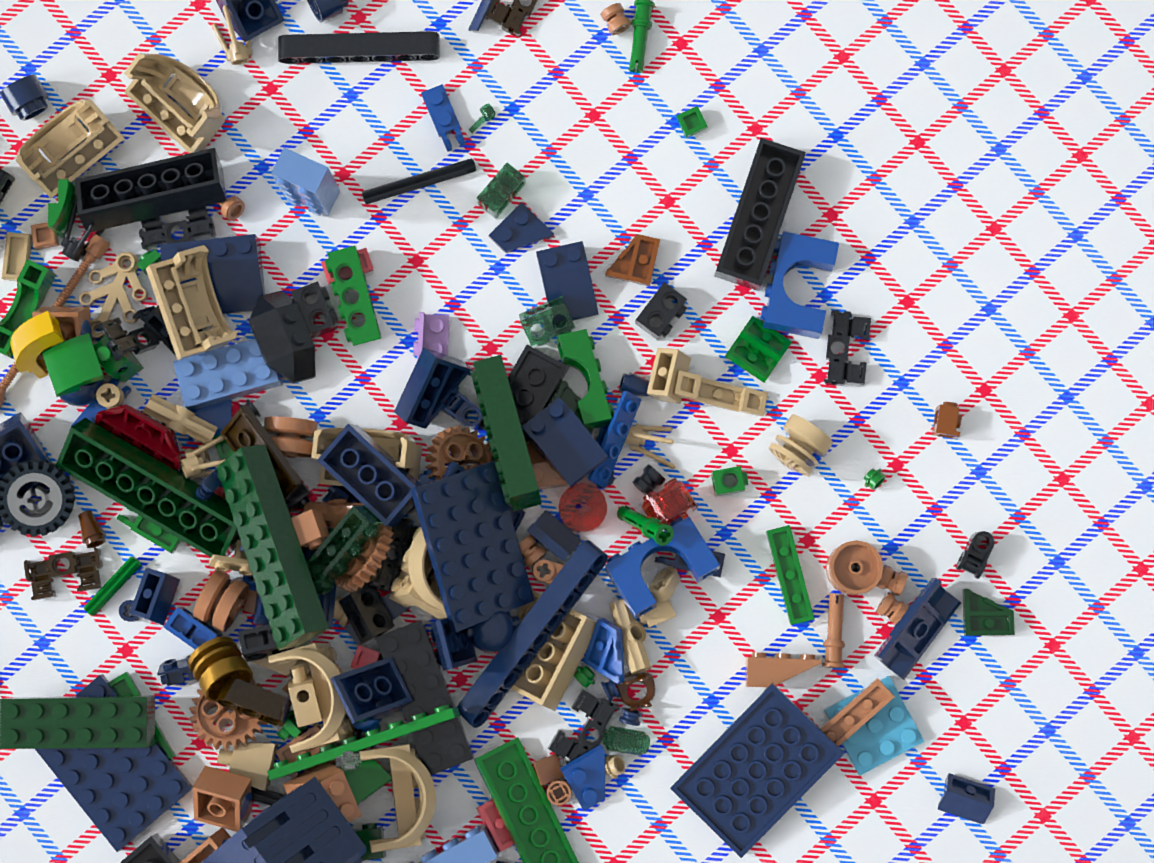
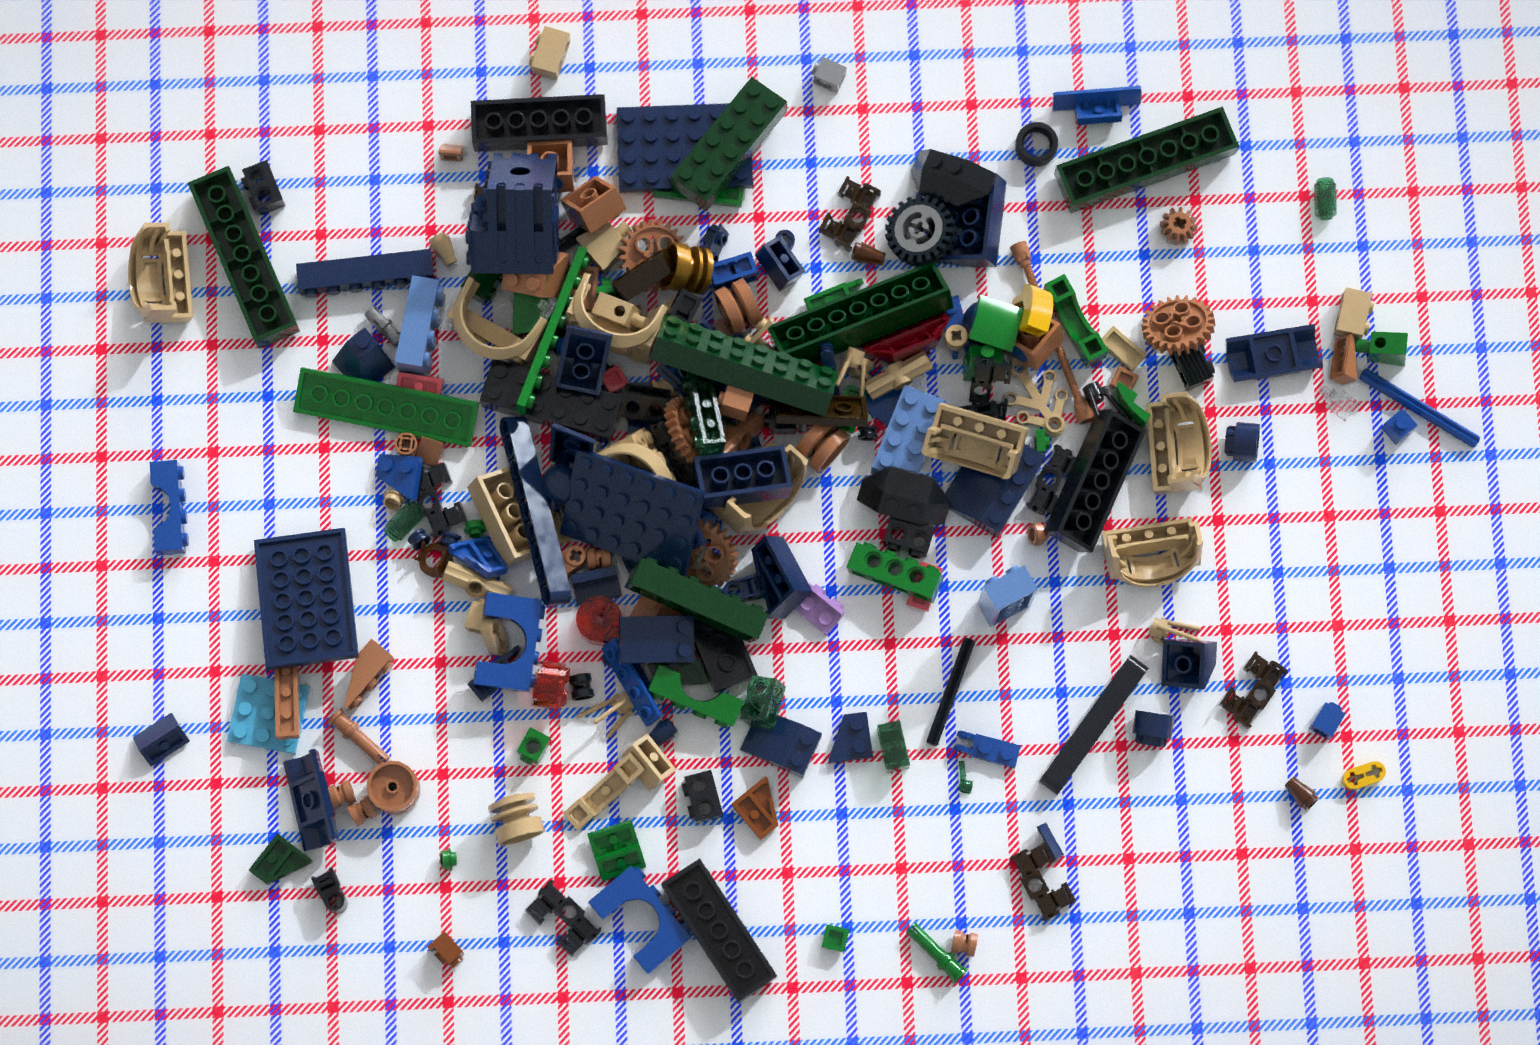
camera: 125 degrees right, 5 degrees down
green axle [84,556,141,616] -> none
green pin [617,505,674,546] -> none
green plate [766,525,814,625] -> none

